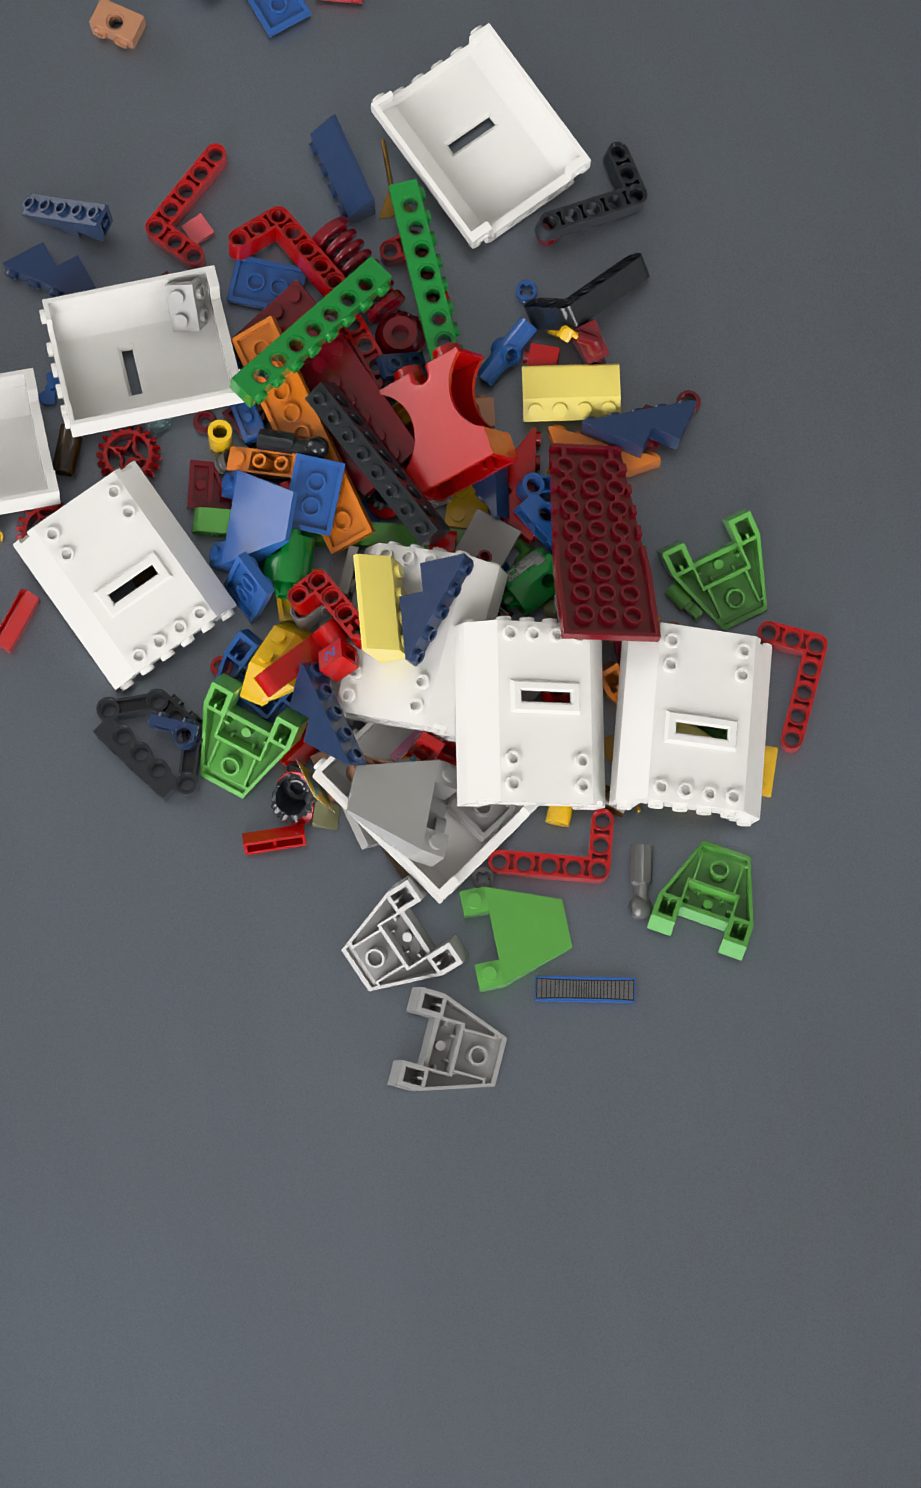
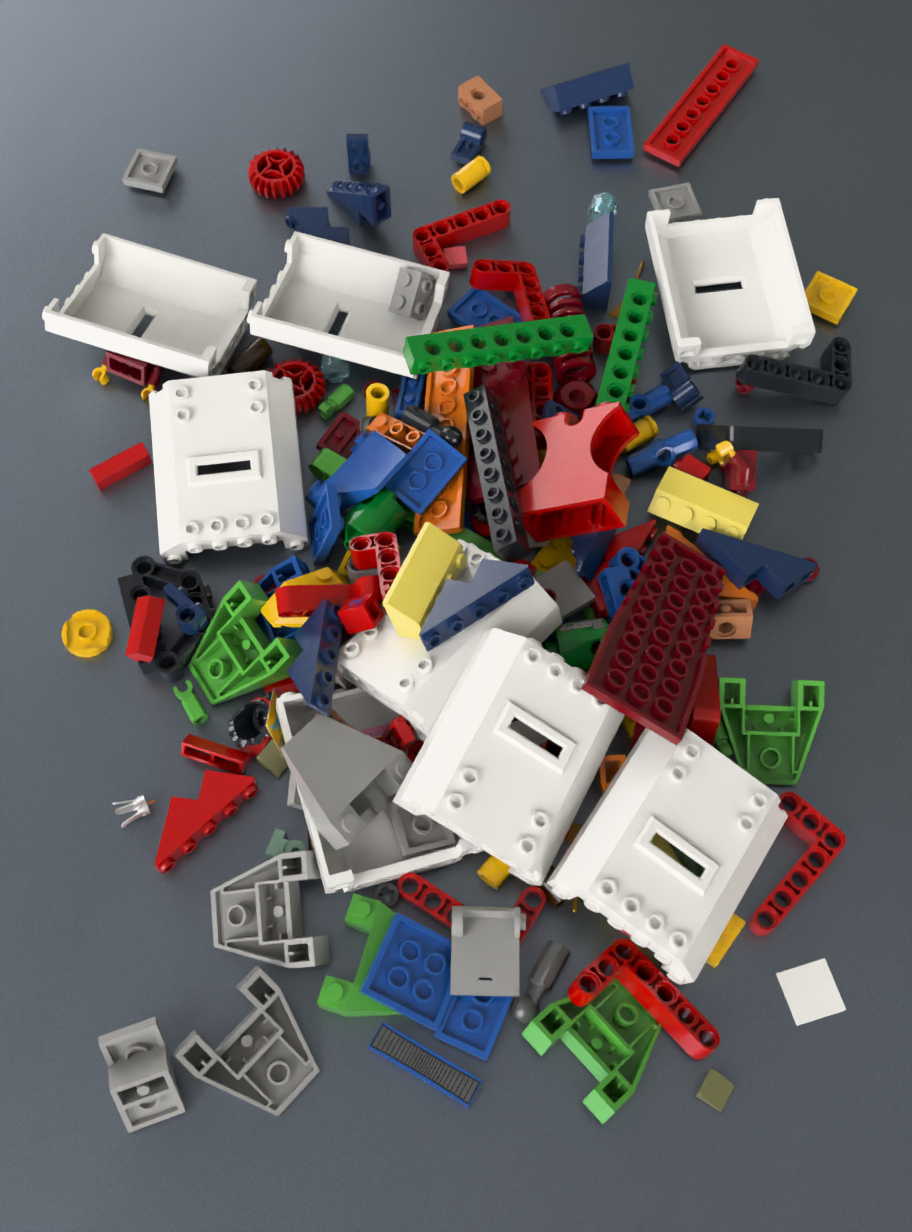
camera: 25 degrees right, 15 degrees down
none -> yellow tile [61,609,114,658]
none -> light grey bracket [98,1016,186,1133]
none -> flat silver piece [112,795,155,828]
none -> red piece [125,595,165,663]
none -> red slope [154,770,259,873]
none -> bright green bar [173,680,209,726]
none -> sand green leg [265,828,307,860]
none -> bright green bar [318,383,355,421]
none -> dark blue plate [346,134,371,174]
none -> blue plate [359,912,452,1031]
none -> blue plate [434,978,521,1061]
none -> light grey door [450,906,526,997]
none -> dark blue plate [451,121,487,165]
none -> yellow piece [451,156,491,194]
none -> red beam [568,938,720,1060]
none -> clear light blue head [587,192,619,222]
none -> yellow piece [621,415,659,454]
none -> blue piece [628,385,673,423]
none -> light grey tile [648,182,703,224]
none -> dark blue plate [660,361,704,412]
none -> red beam [686,654,721,746]
none -> olive slope [695,1068,735,1112]
none -> nougat brick [710,599,753,640]
none -> white sticker [776,958,846,1026]
none -> yellow plate [805,271,858,325]

